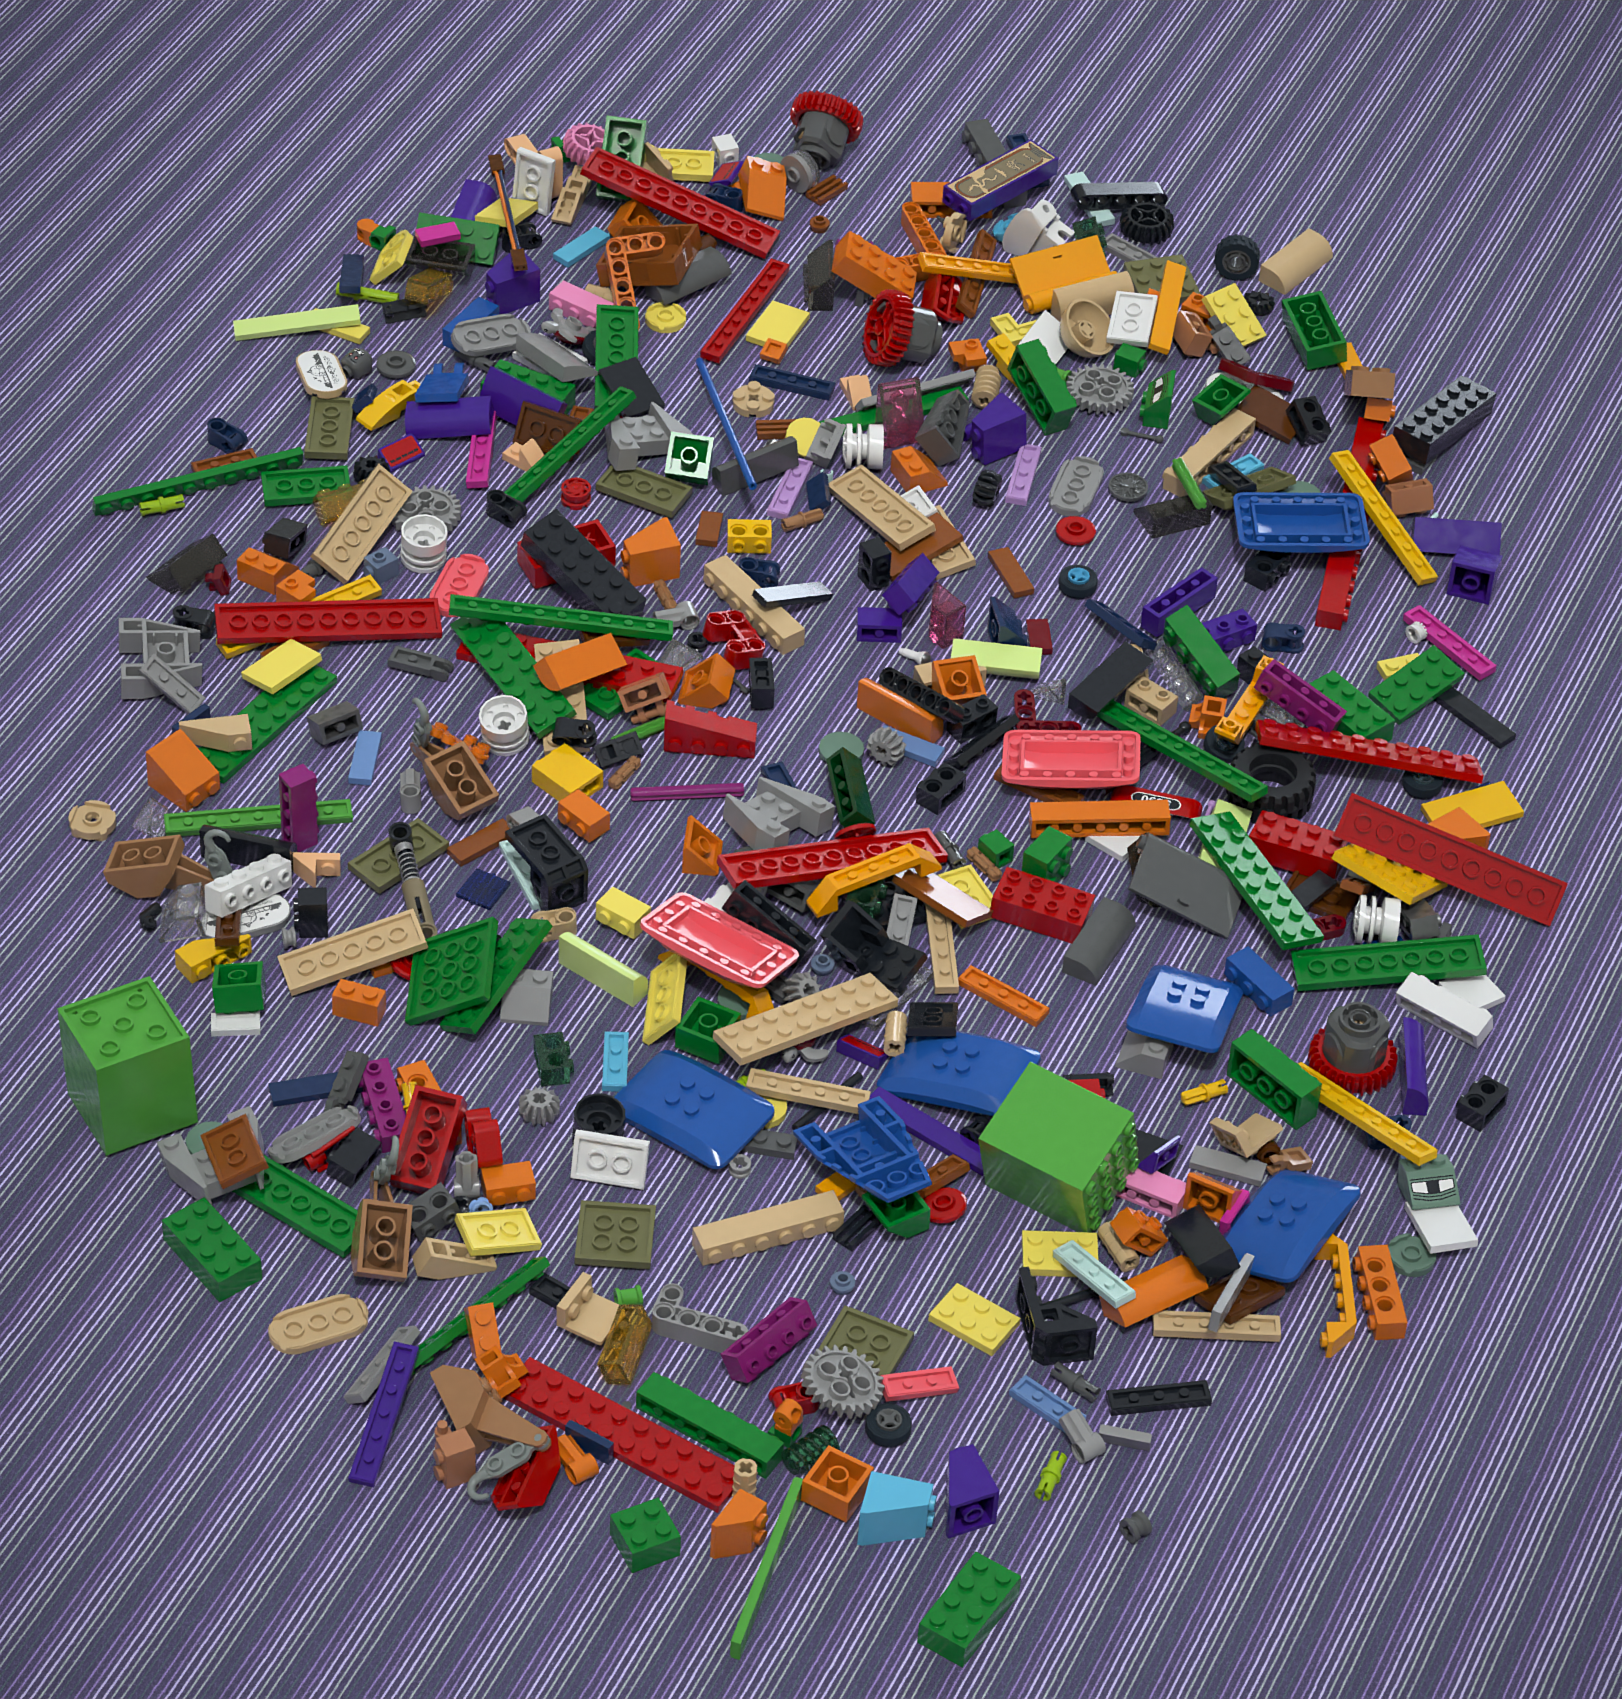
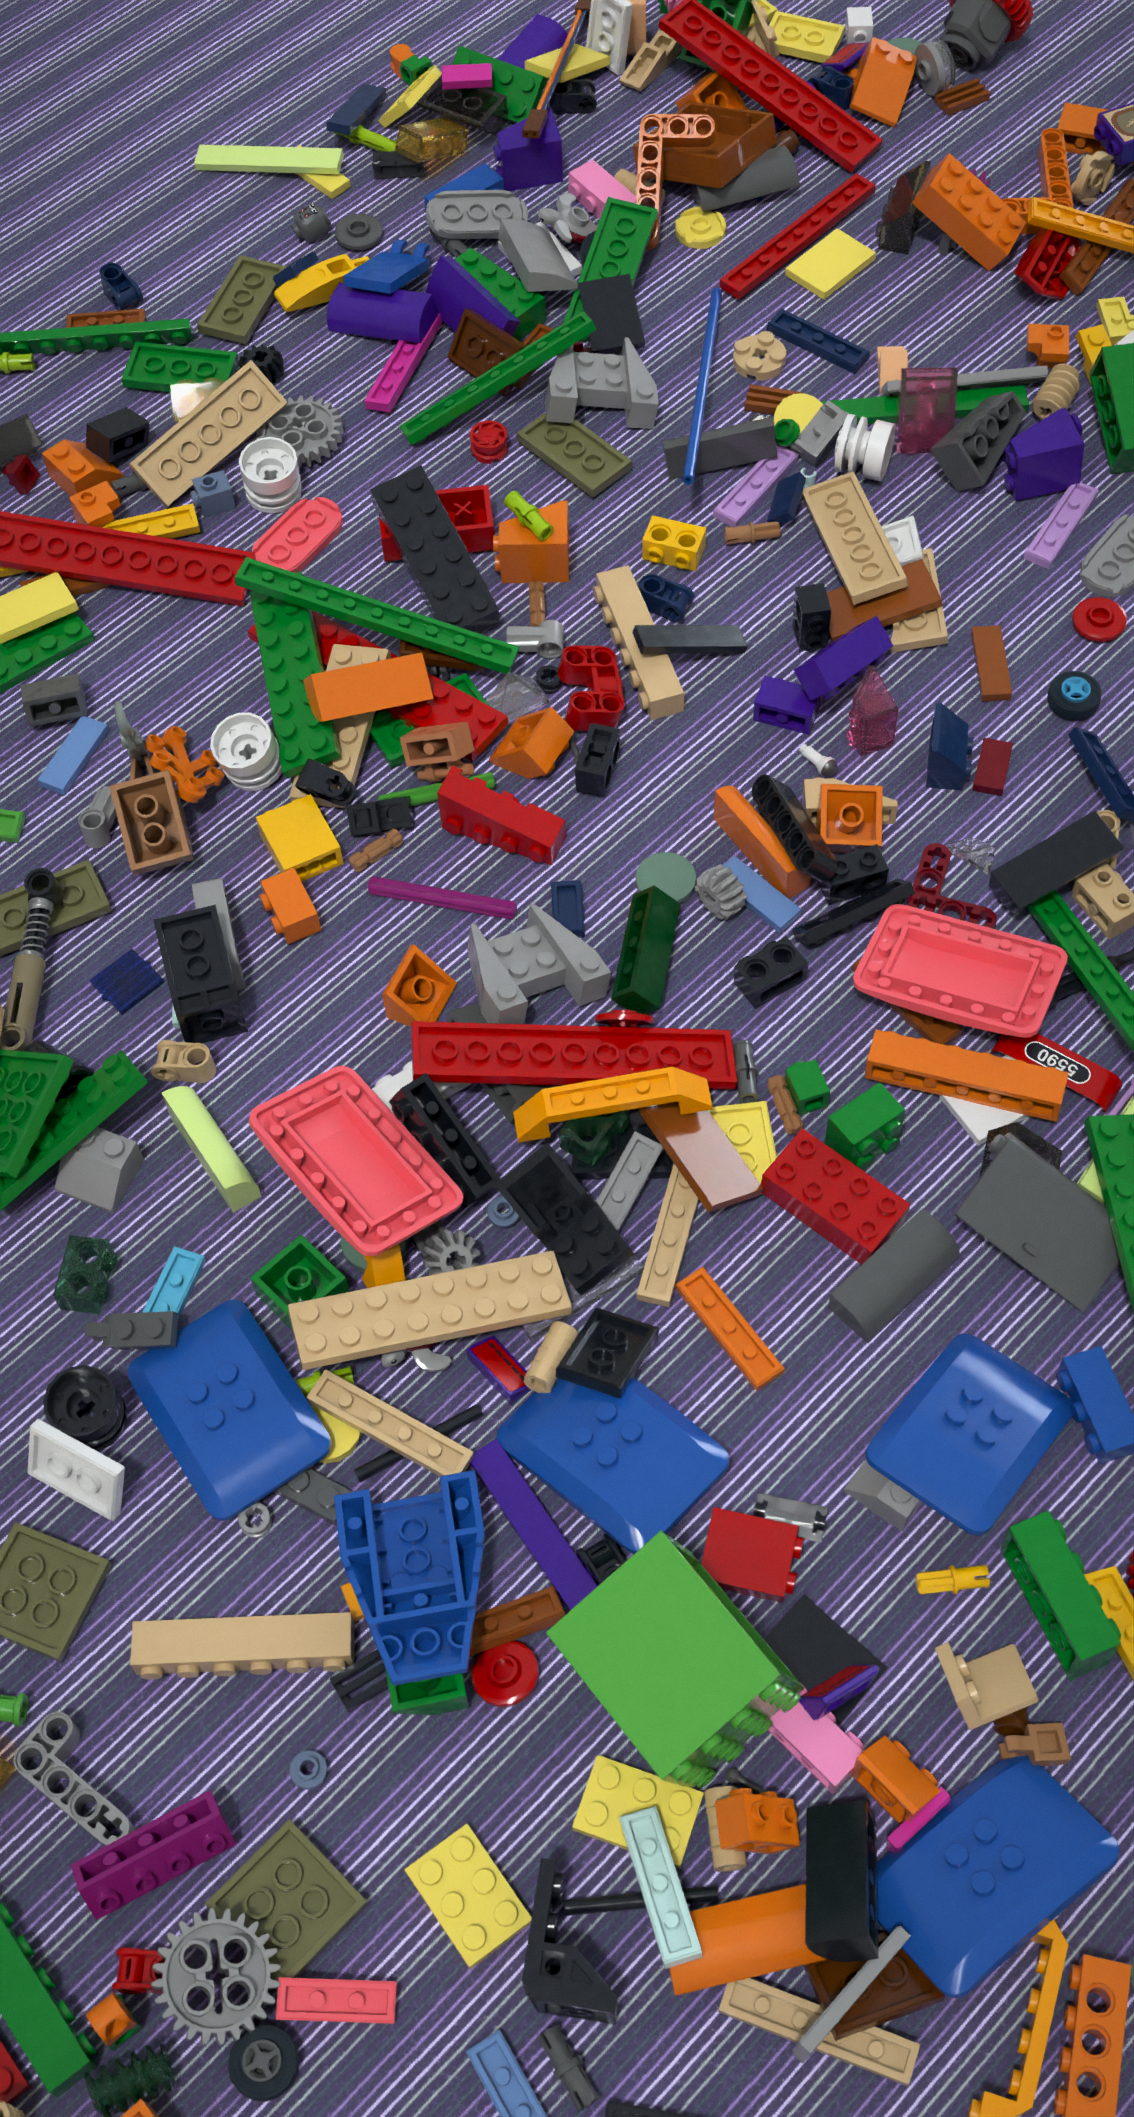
camera: 25 degrees right, 15 degrees up
white tile [296,350,347,399] -> none
red slope [378,433,425,473] -> none
dark grey hinge [388,646,454,682] -> none
dark orange tile [447,818,510,867] -> none
black piece [486,489,528,528] -> none
light nougat slope [502,438,544,472] -> none
light grey gear [519,1086,560,1127] -> none
medium azure tile [553,226,610,268] -> none
light yellow brick [596,887,651,939] -> none
light yellow tile [642,954,687,1045] -> none
slope [664,431,714,485] -> none
dark orange tile [695,511,723,547] -> none
orange plate [760,338,788,364] -> none
dark orange plate [809,215,830,234] -> none
red piece [862,289,943,367] -> none
orange slope [890,446,948,492] -> none
yellowish green brick [951,638,1042,679] -> none
black gear [972,470,1002,507] -> none
light grey tile [1189,1145,1267,1187] -> none
none -> dark grey hinge [84,1311,179,1350]
none -> lime pin [504,491,554,541]
none -> green plate [774,419,800,447]

